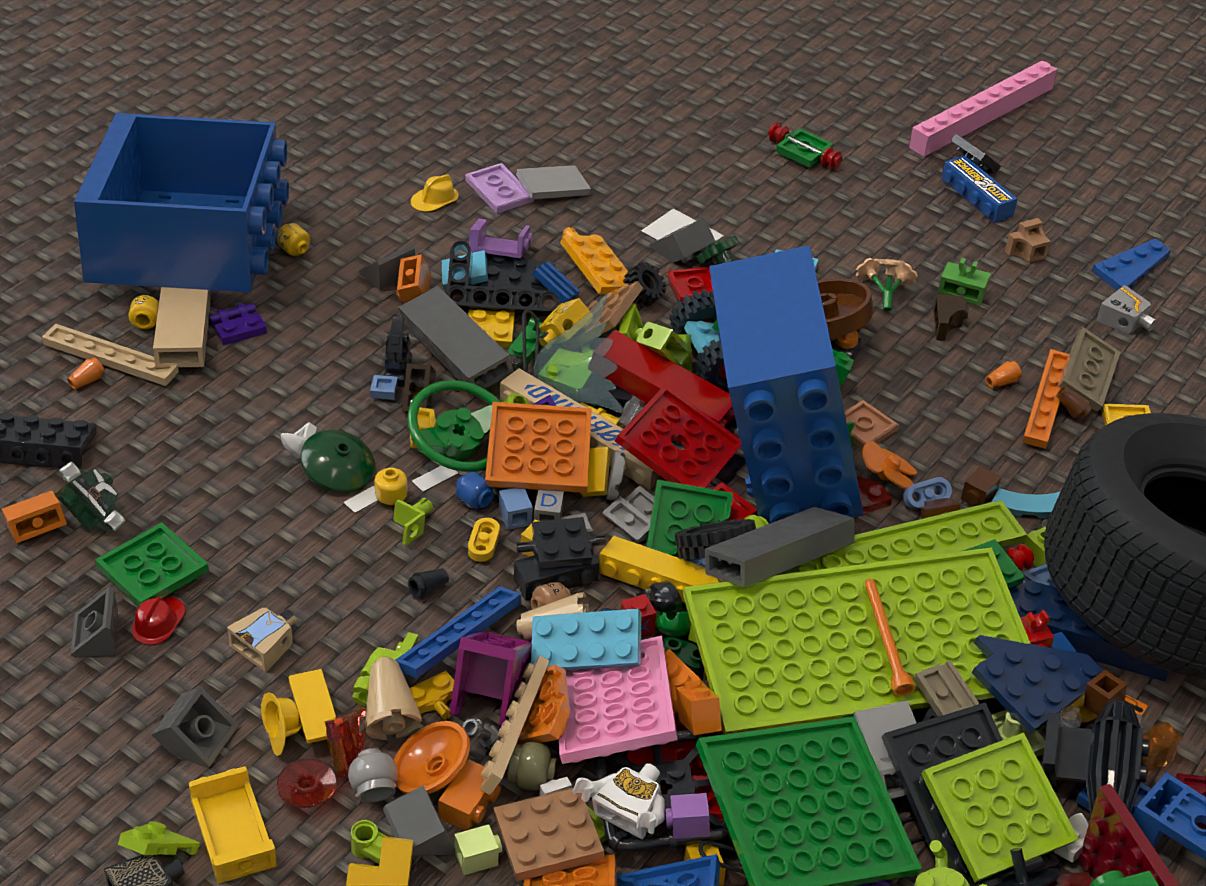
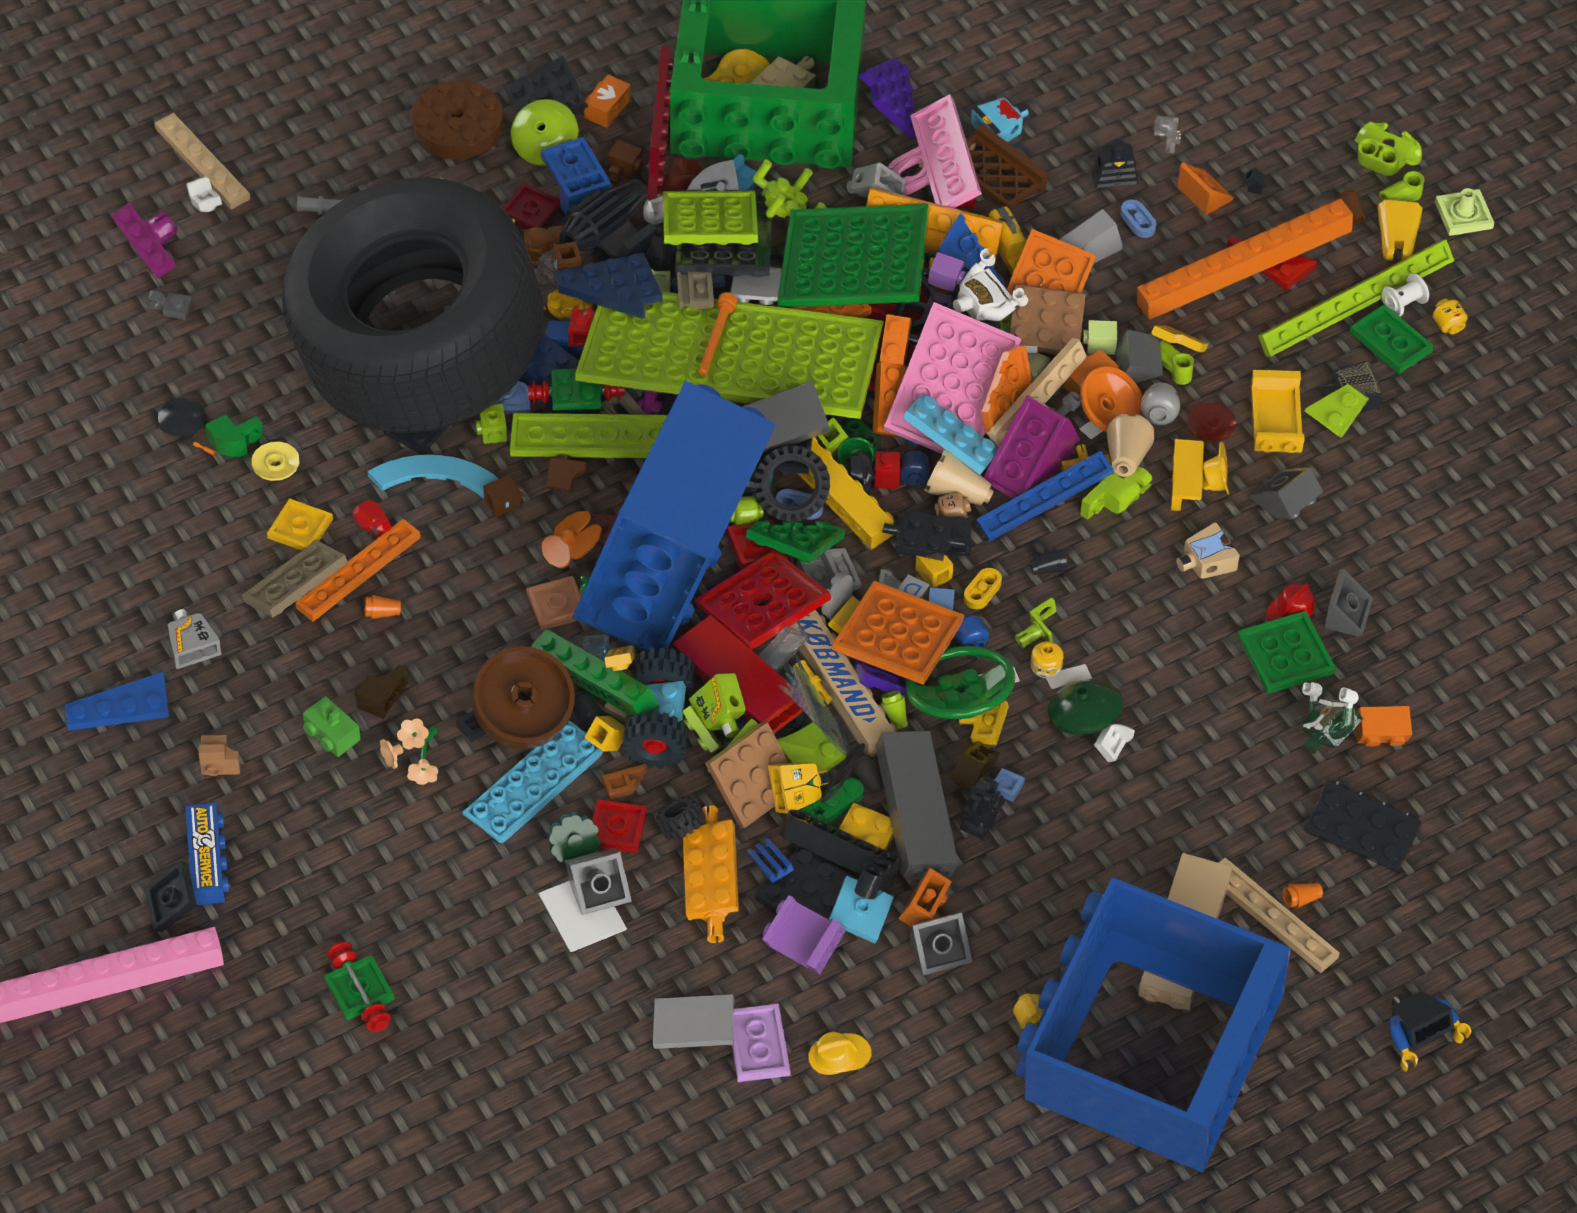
camera: 155 degrees left, 10 degrees up
clear red wing [325,707,366,778] -> none
medium blue plate [903,477,952,510] -> none
reddish brown cone [1056,386,1092,420] -> none
none -> red rock [352,500,392,537]

